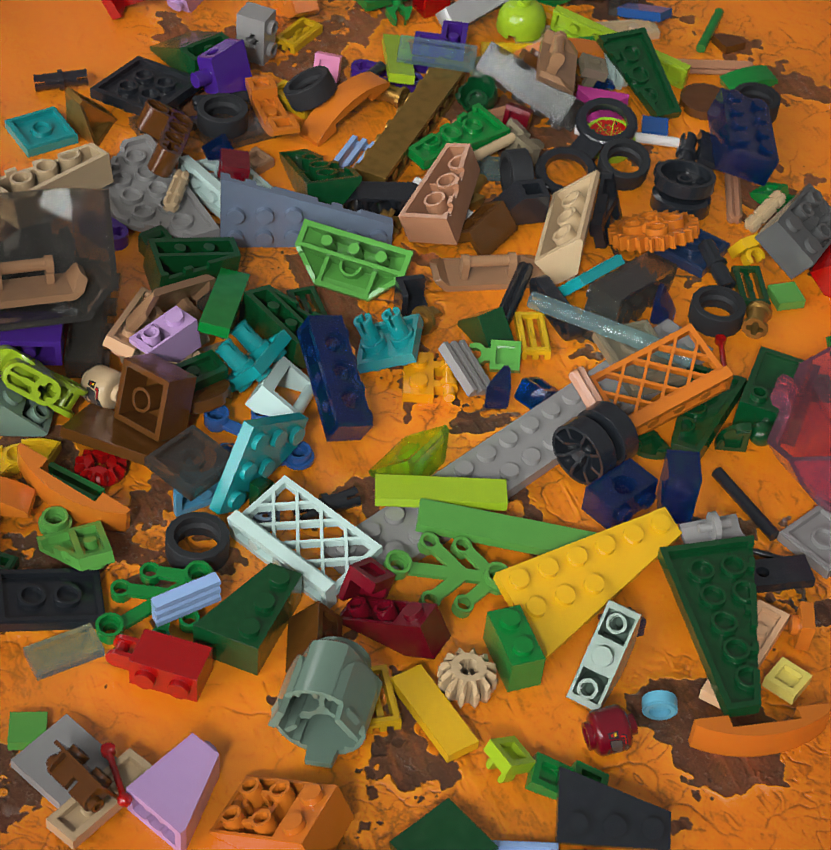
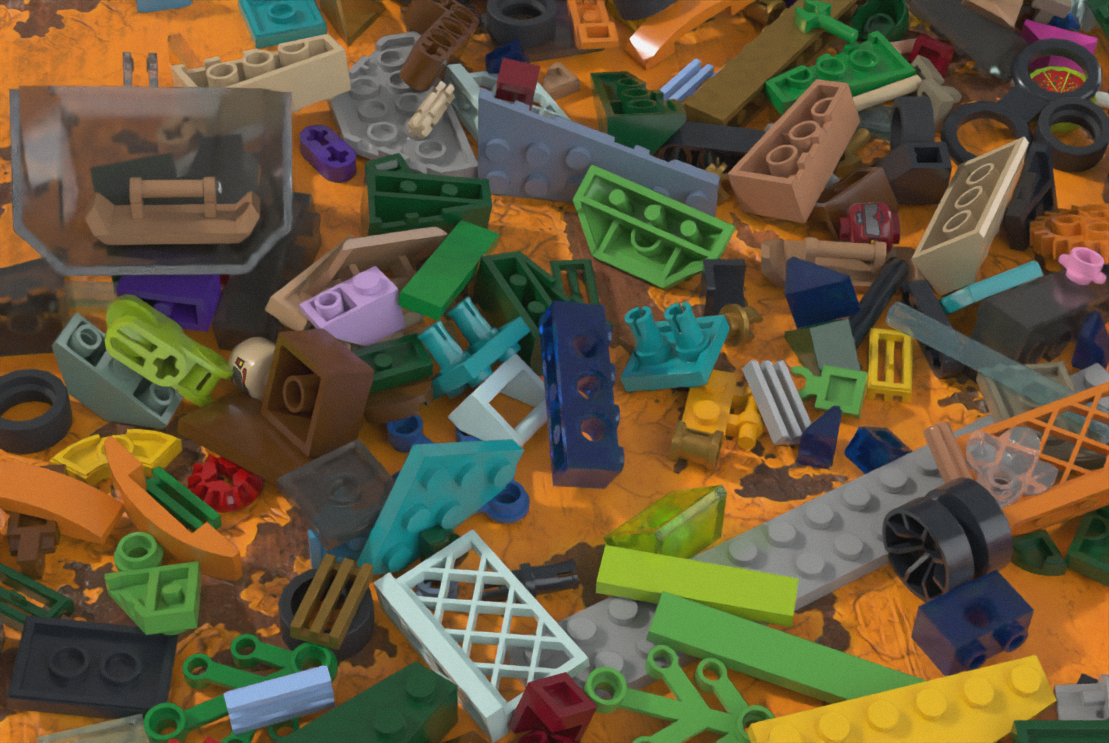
camera: 15 degrees right, 0 degrees up
clear blue brick [656,449,702,524] -> none
none -> pearl gold tile [290,553,373,650]
none -> pearl gold bush [669,421,724,471]
none -> clear blue slope [785,256,861,328]
none -> green bar [794,0,858,44]
none -> dark red head [839,202,900,255]
none -> clear plate [965,426,1058,507]
none -> bright pink plate [1058,247,1107,285]

